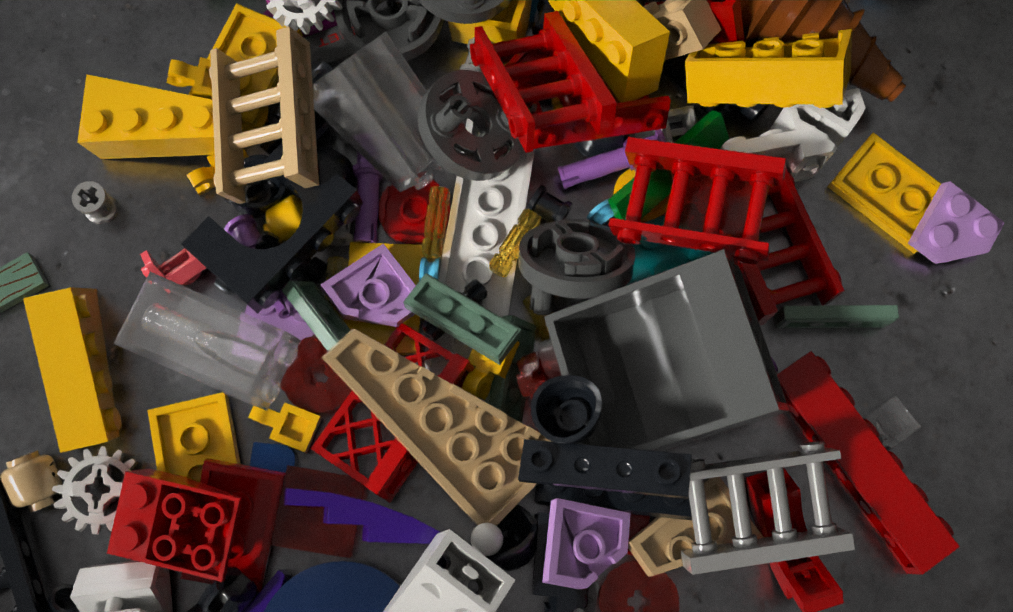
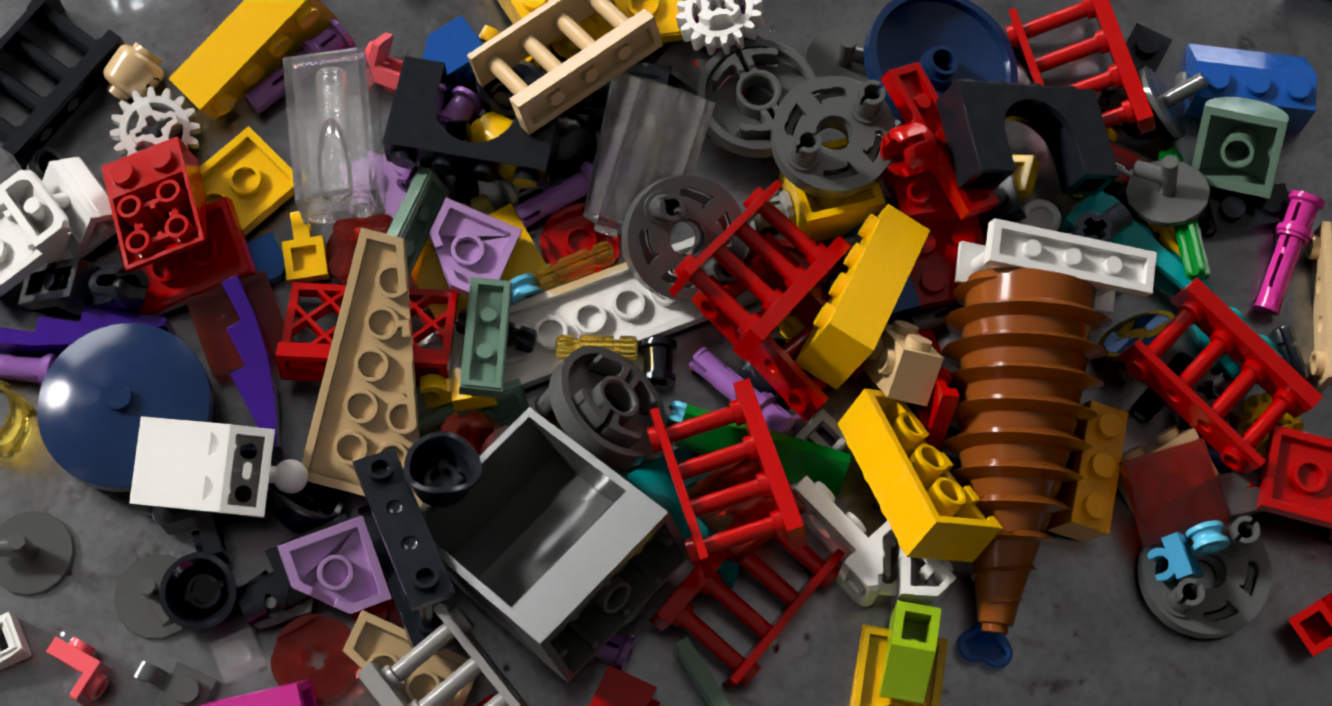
camera: 60 degrees right, 5 degrees down
none -> medium lavender pin [244,18,356,115]
none -> blue slope [422,15,483,101]
none -> lime slope [879,601,942,705]
none -> blue tile [954,623,1013,671]

